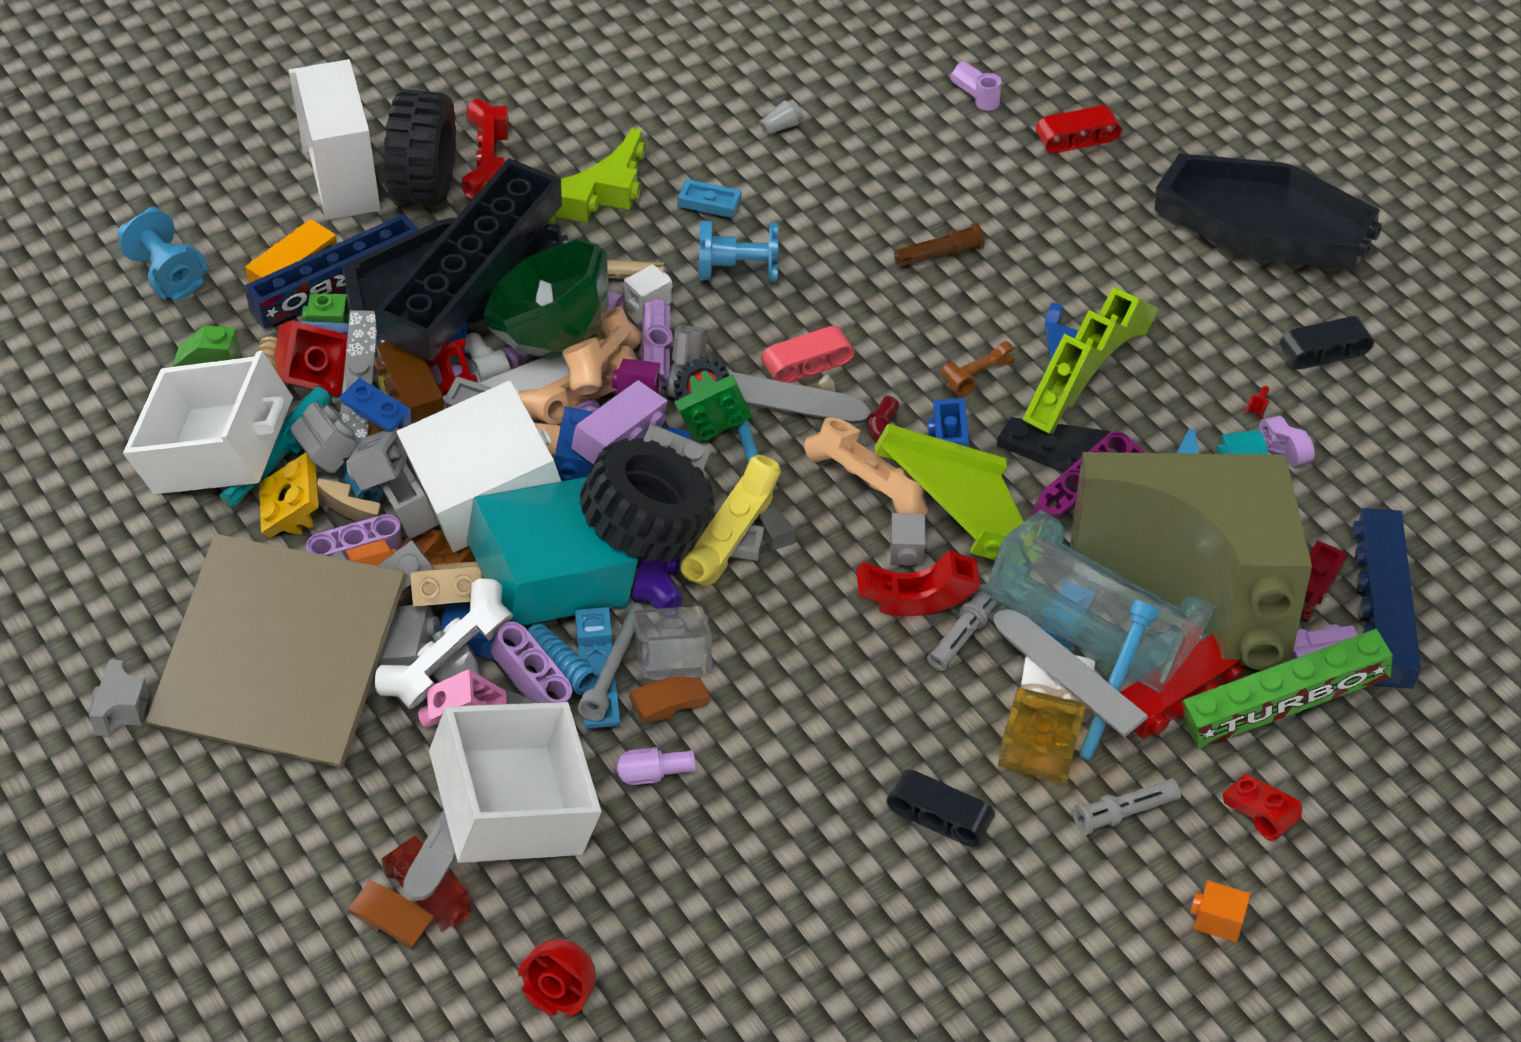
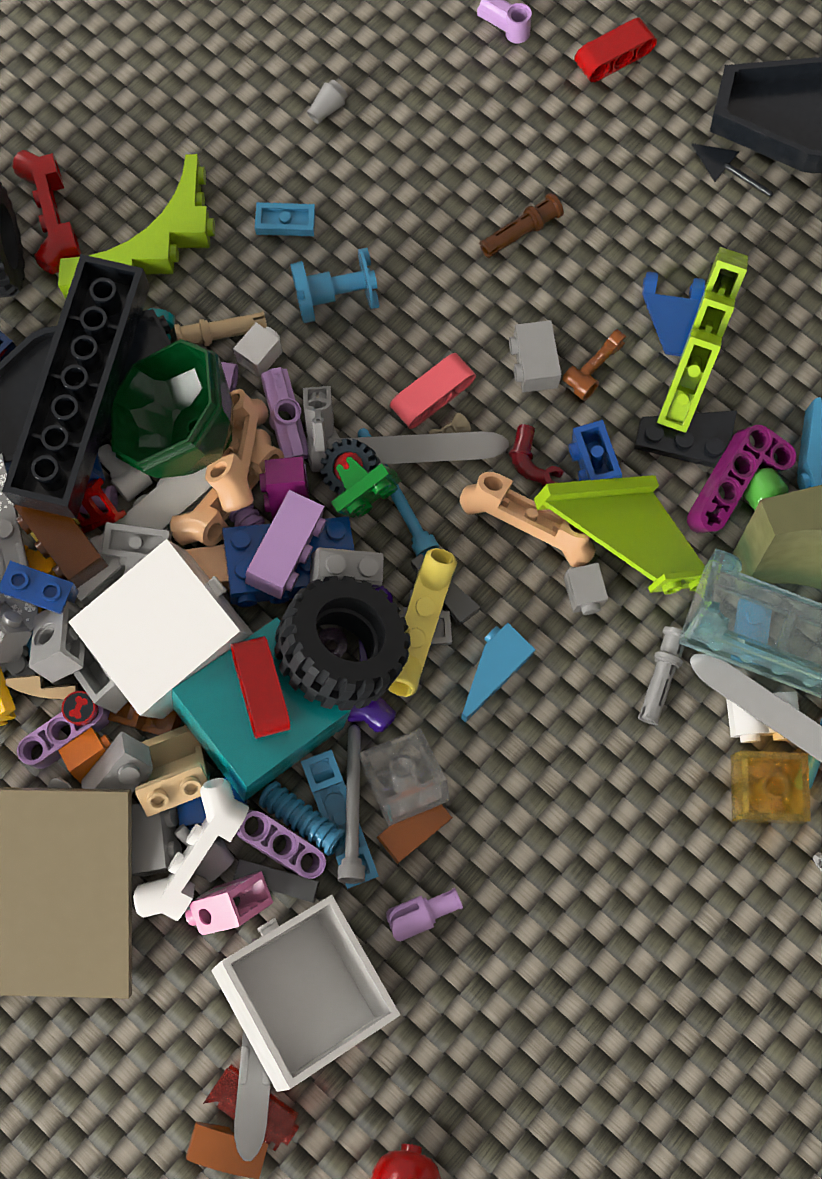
camera: 15 degrees left, 25 degrees up
red arch [856,550,980,616] -> none
black beam [886,770,995,847] -> none
none -> tile [62,691,98,726]
none -> red beam [231,636,290,739]
none -> dark azure slope [461,623,536,723]
none -> light grey piece [509,320,561,393]
none -> black piece [692,143,773,197]

